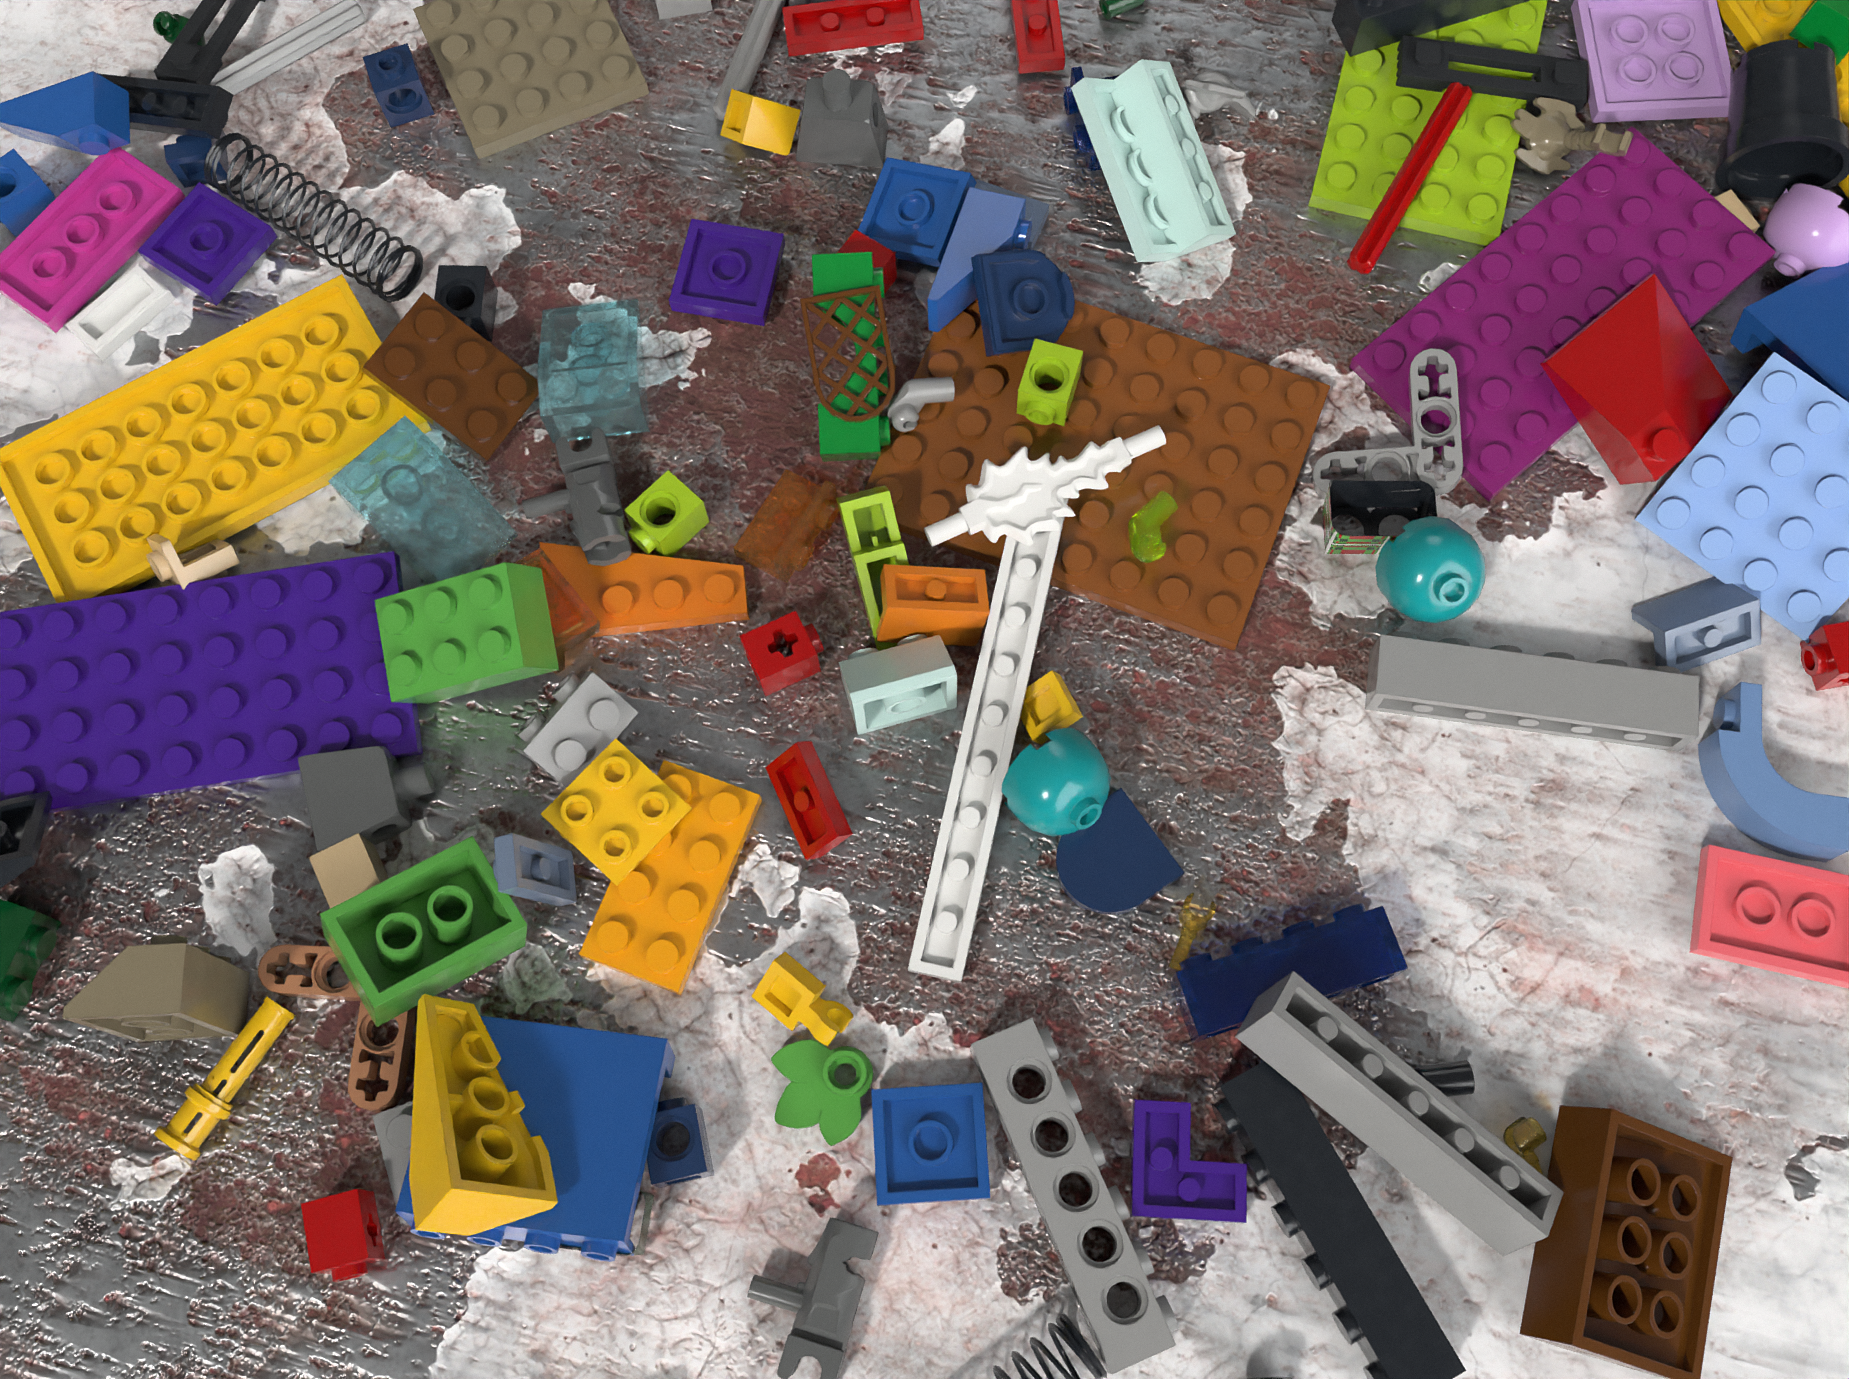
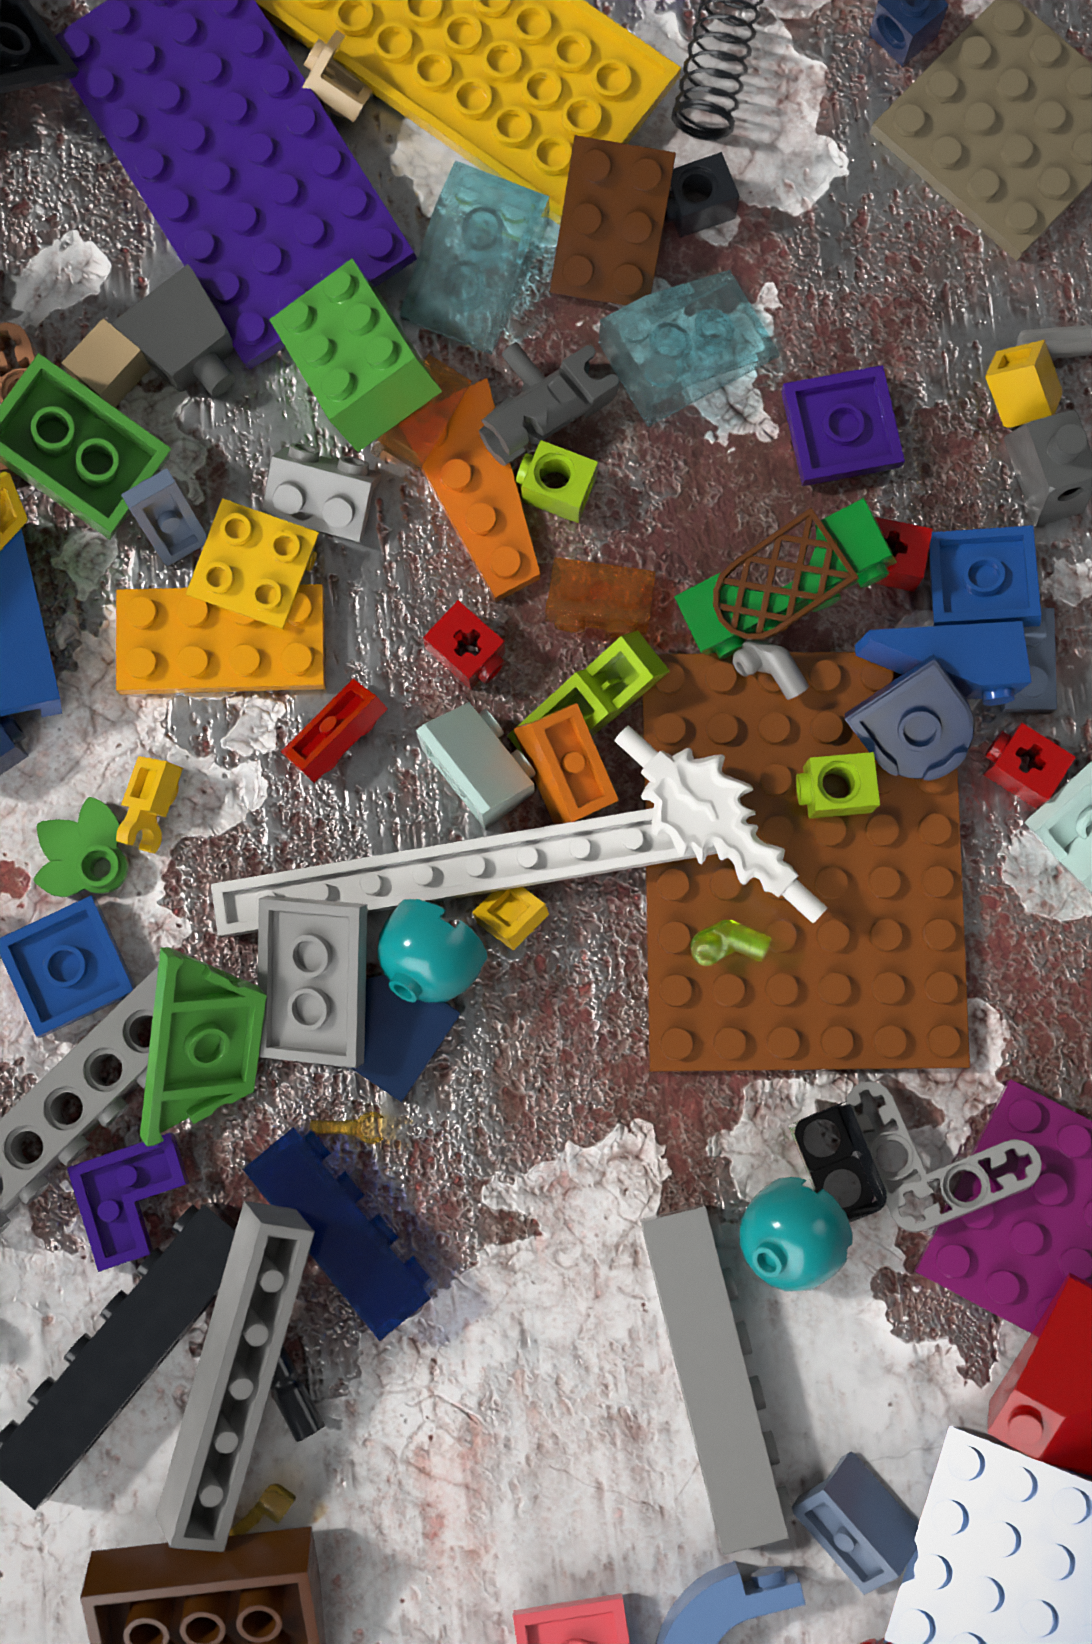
camera: 65 degrees right, 10 degrees up
none -> bright green wing [140,947,266,1146]
none -> light grey plate [258,895,368,1068]
none -> red brick [983,723,1076,809]

